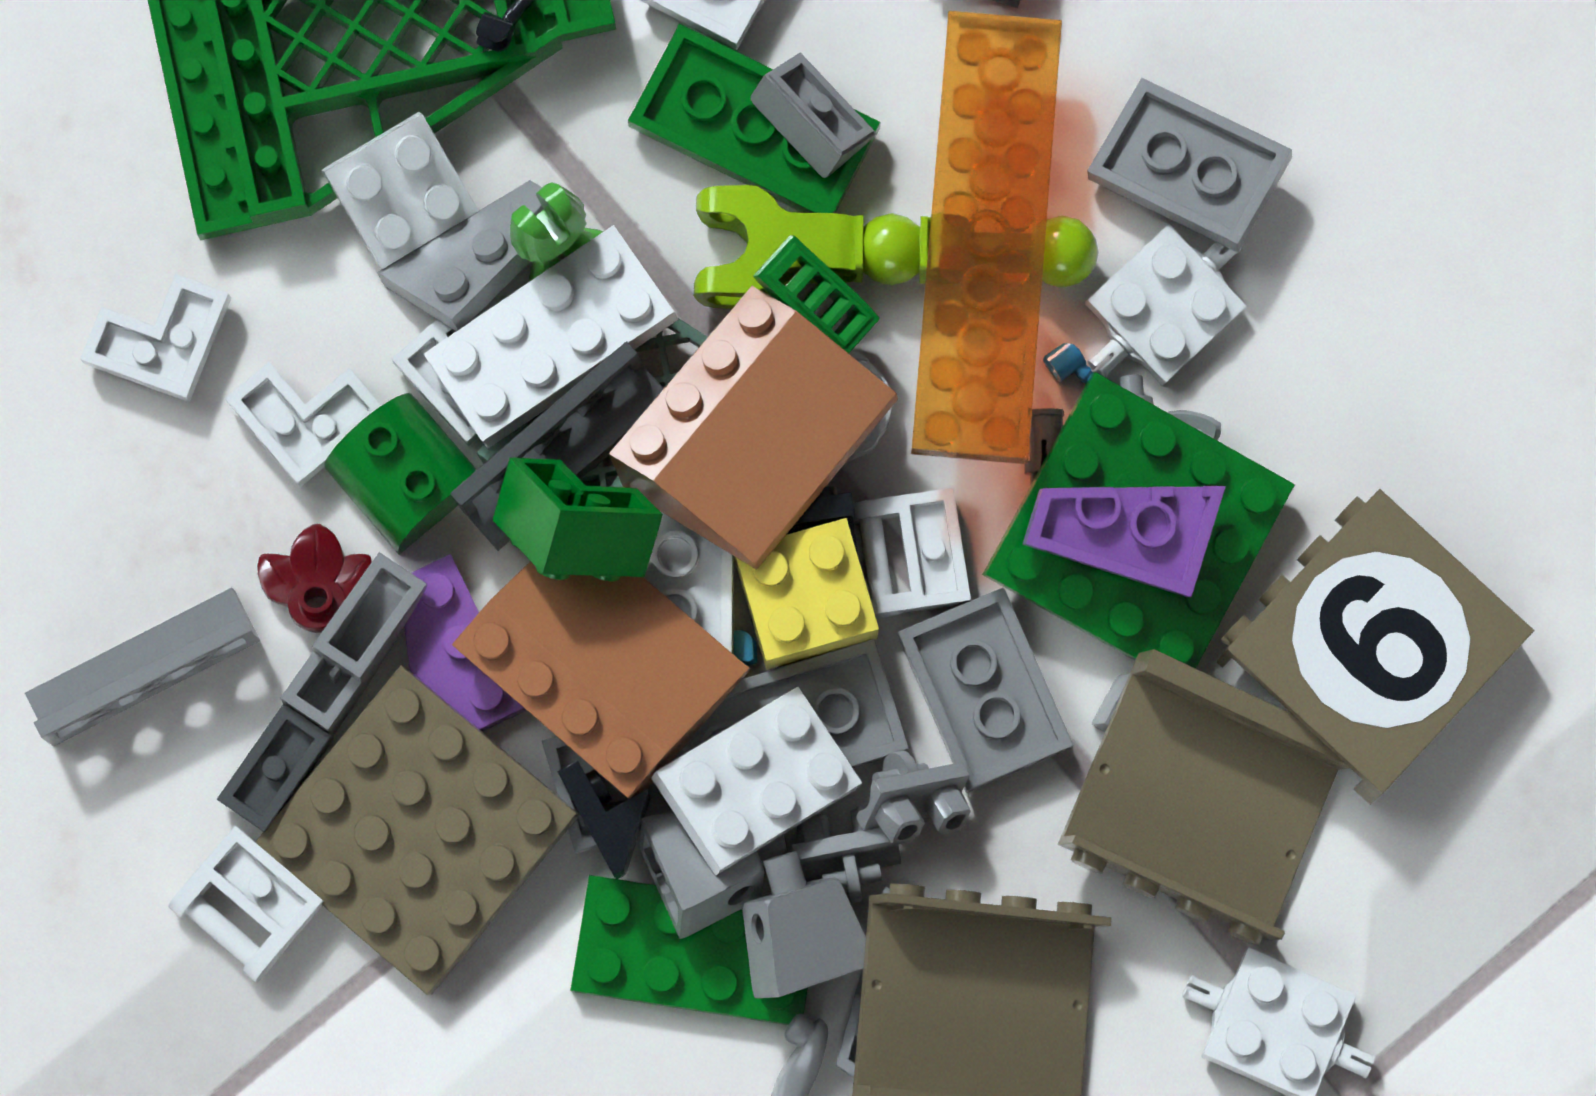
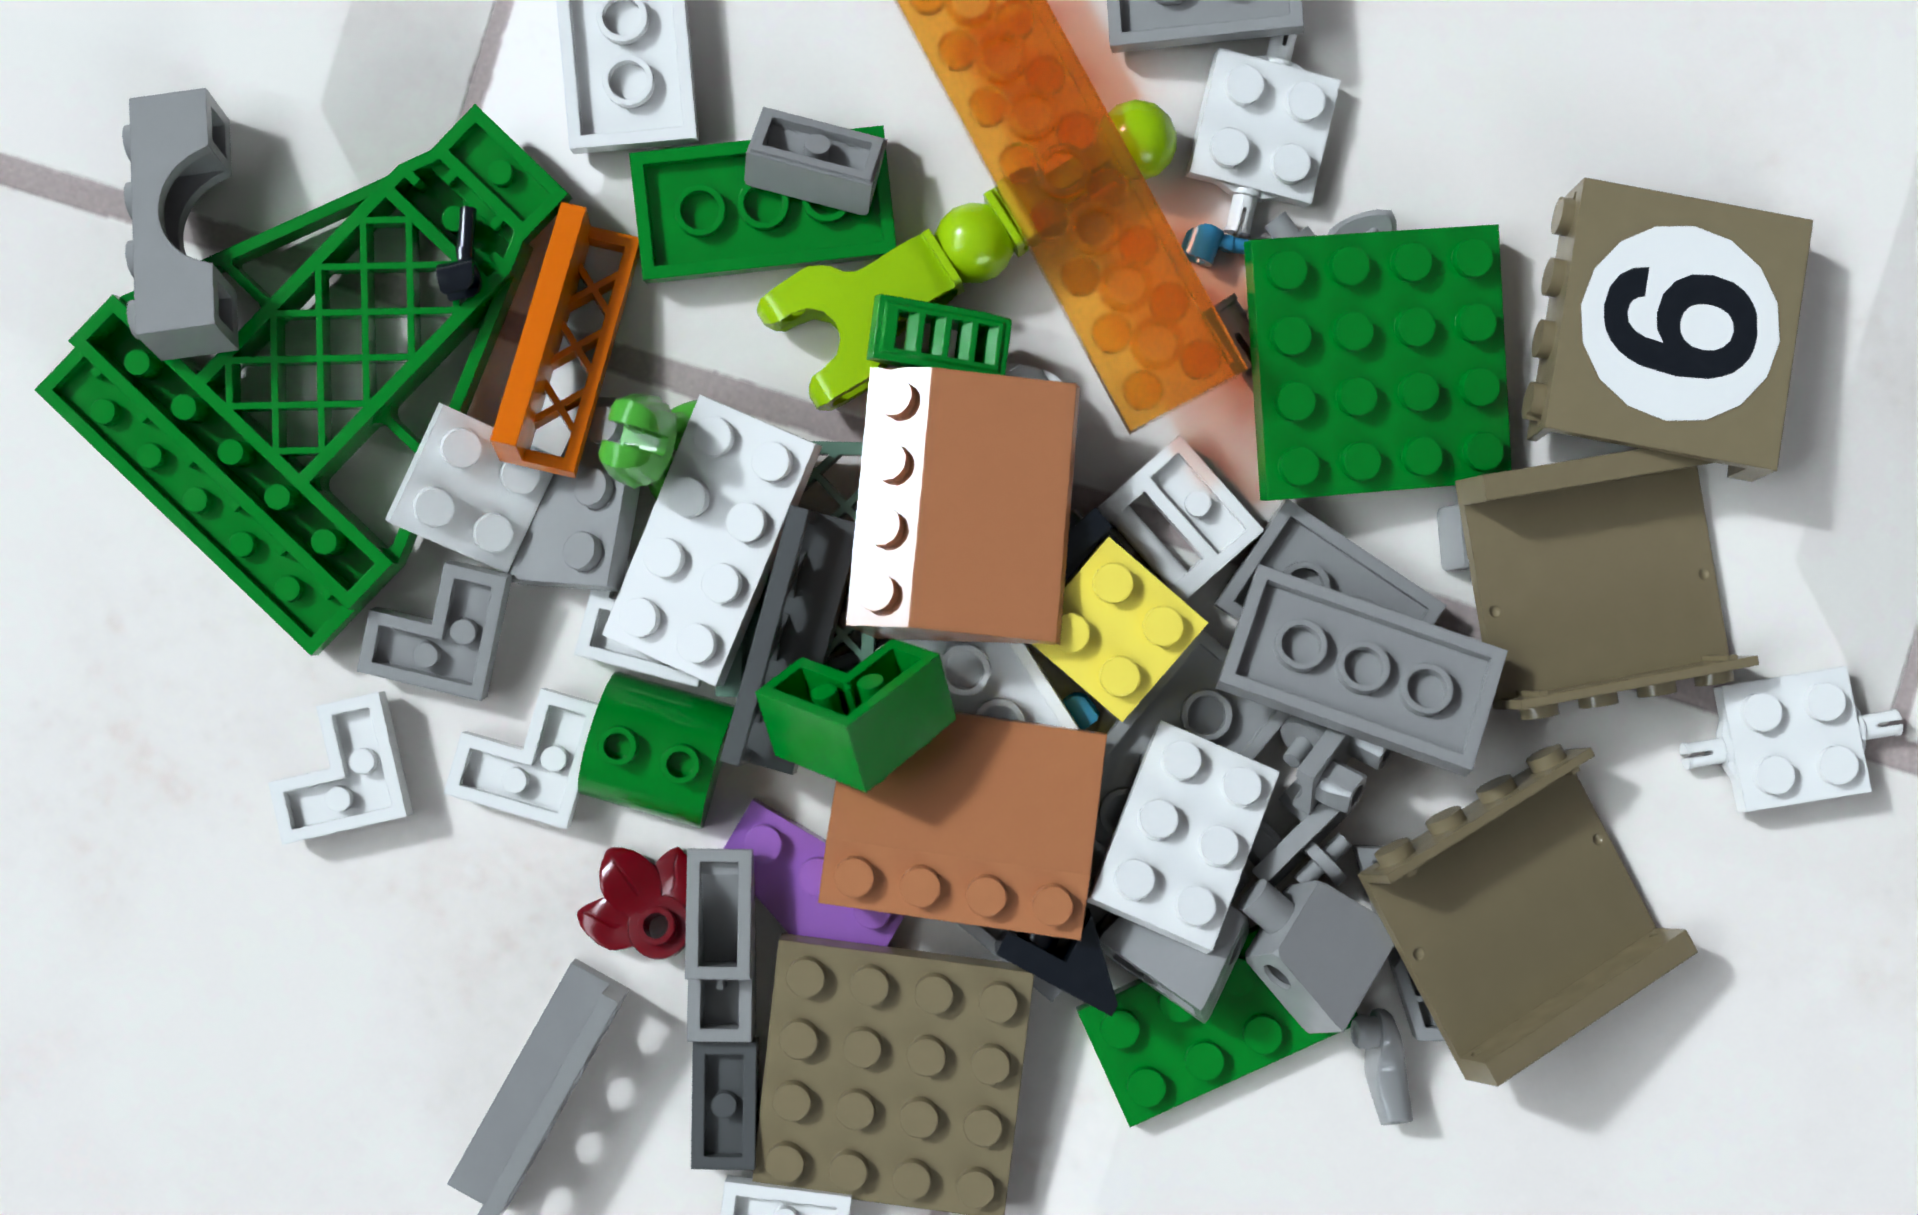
camera: 30 degrees left, 10 degrees up
medium lavender wing [1022,486,1226,597] -> none
none -> light grey plate [357,560,513,701]
none -> orange fence [490,202,640,479]
none -> light grey plate [1216,564,1508,777]

